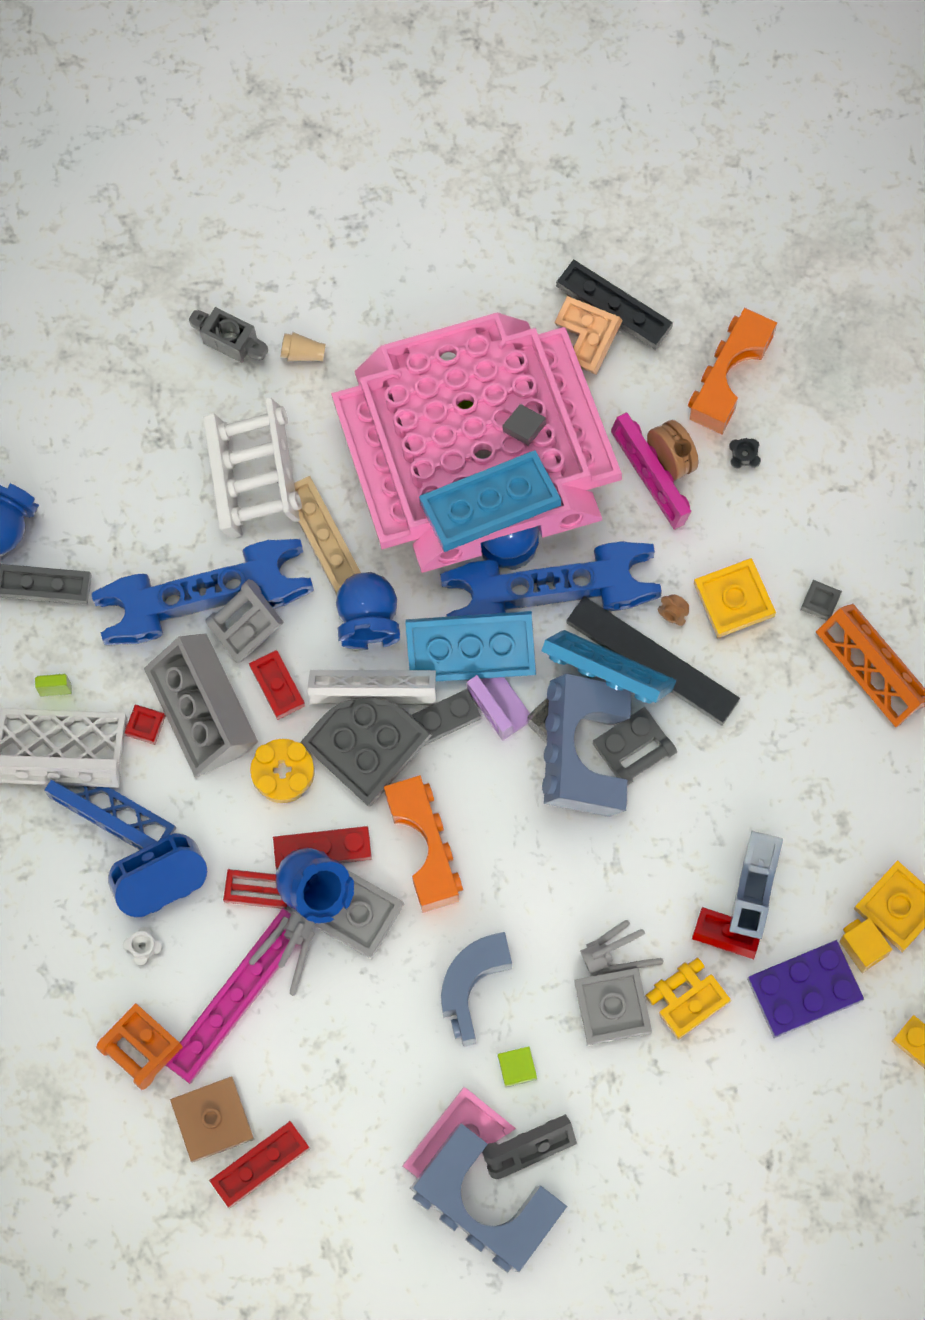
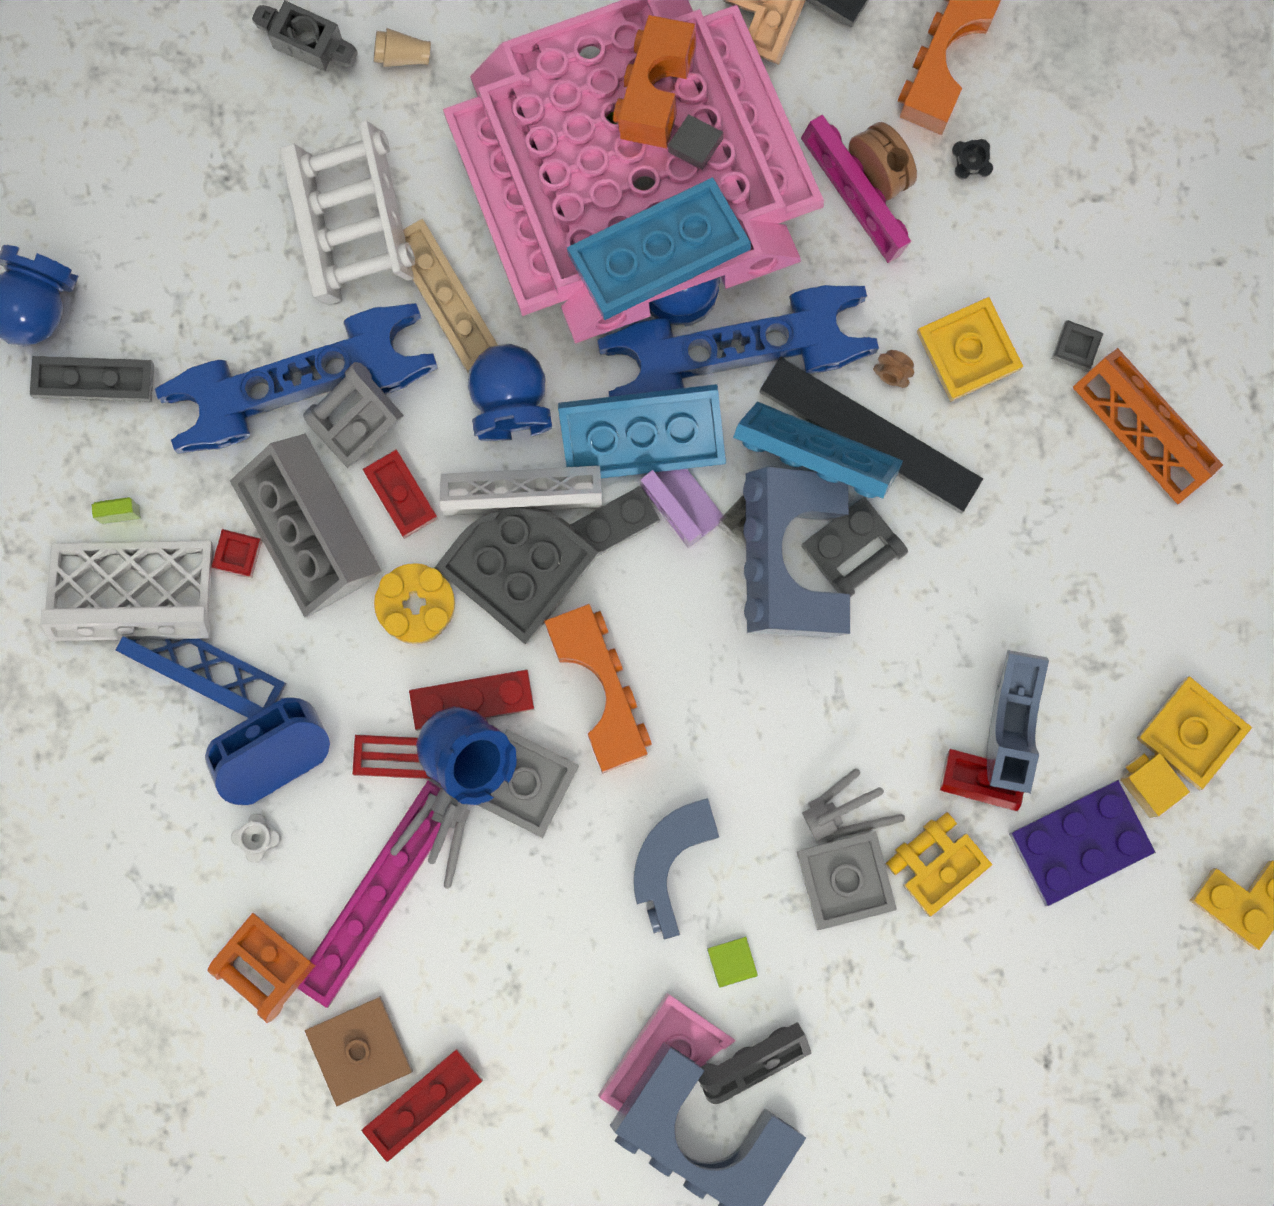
camera: 10 degrees left, 10 degrees up
none -> orange arch [613,15,696,149]

